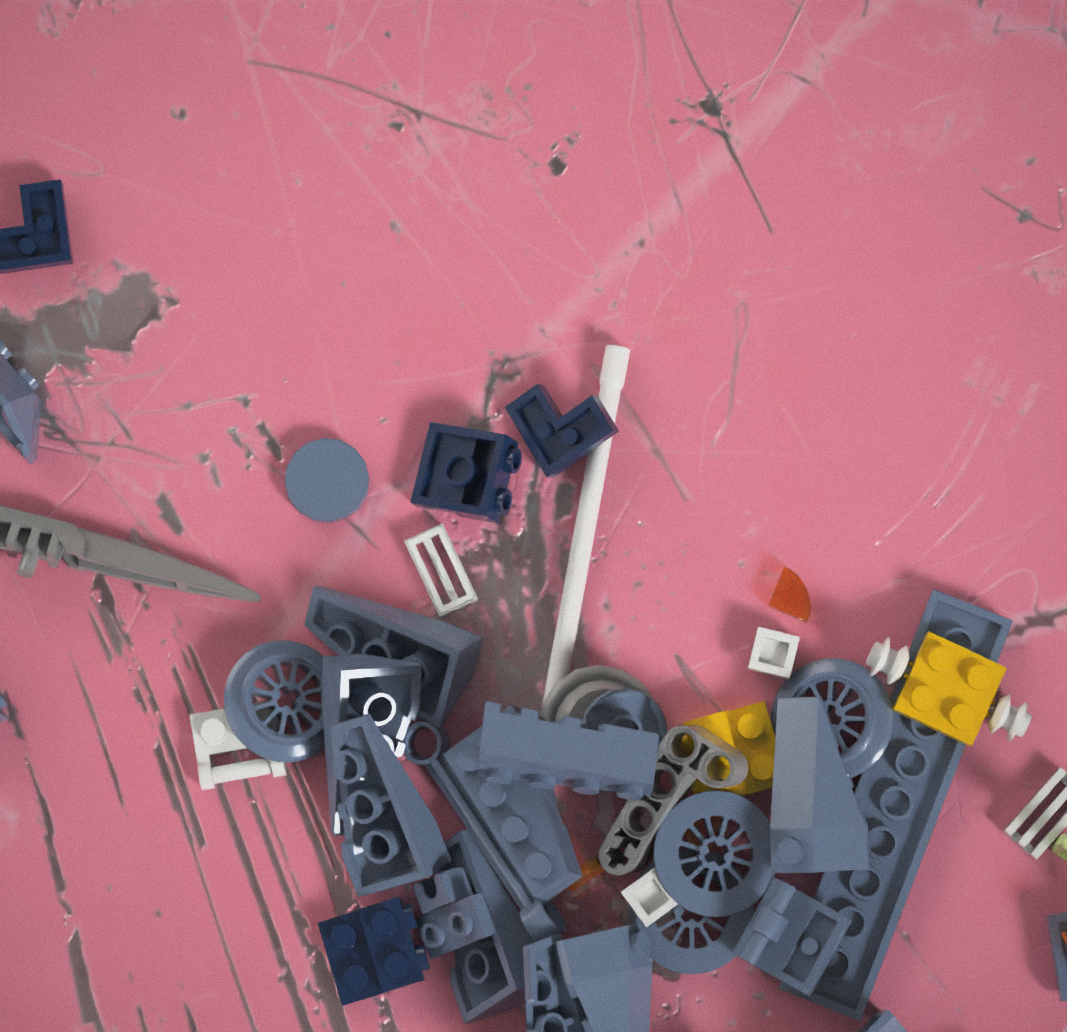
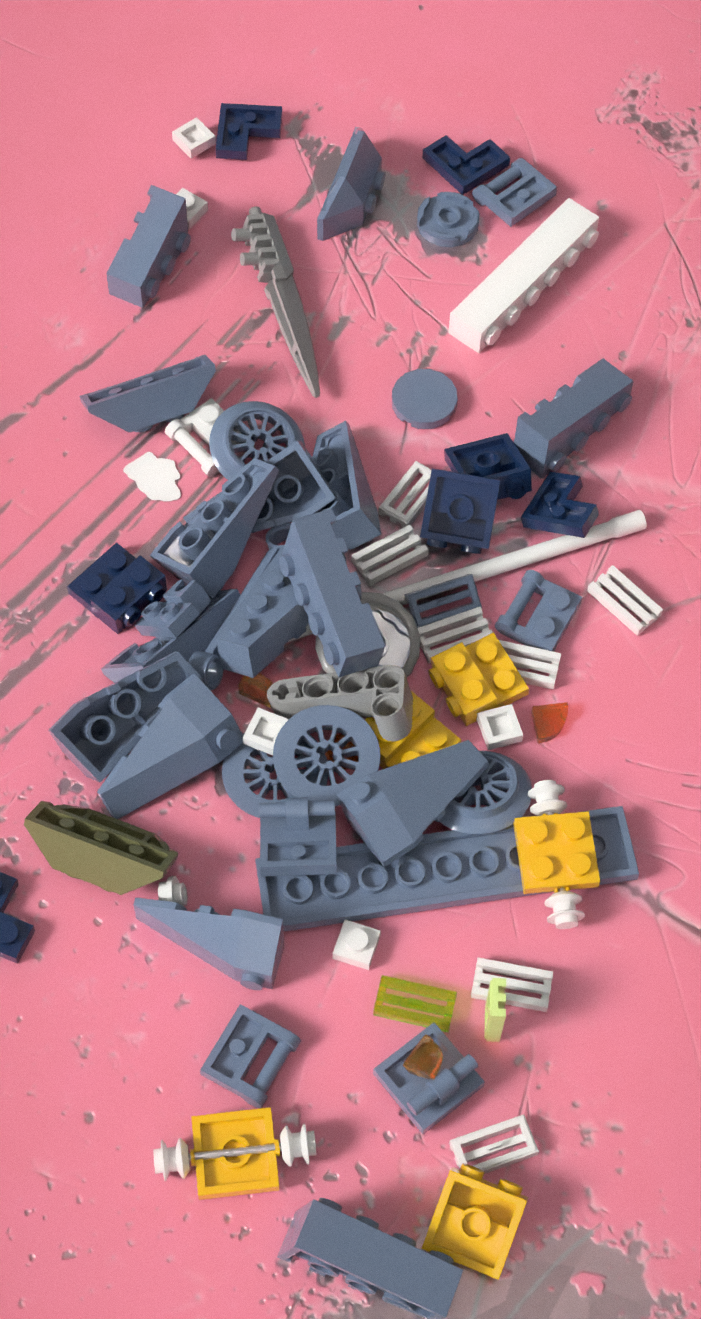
camera: 55 degrees right, 20 degrees down
none -> sand blue wedge [79,355,216,432]
none -> white sticker [123,452,181,502]
none -> white plate [332,920,381,970]
none -> white tile [351,524,429,586]
none -> clear neon green tile [373,975,457,1033]
none -> sand blue tile [404,574,482,628]
none -> sand blue tile [417,192,480,248]
none -> white tile [417,607,493,664]
none -> dark blue plate [420,468,501,554]
none -> yellow plate [428,632,529,726]
none -> white brick [448,198,599,353]
none -> sand blue plate [472,158,557,227]
none -> sand blue plate [495,570,582,652]
none -> white tile [499,640,561,689]
none -> sand blue wedge [514,358,633,479]
none -> white tile [587,565,663,636]

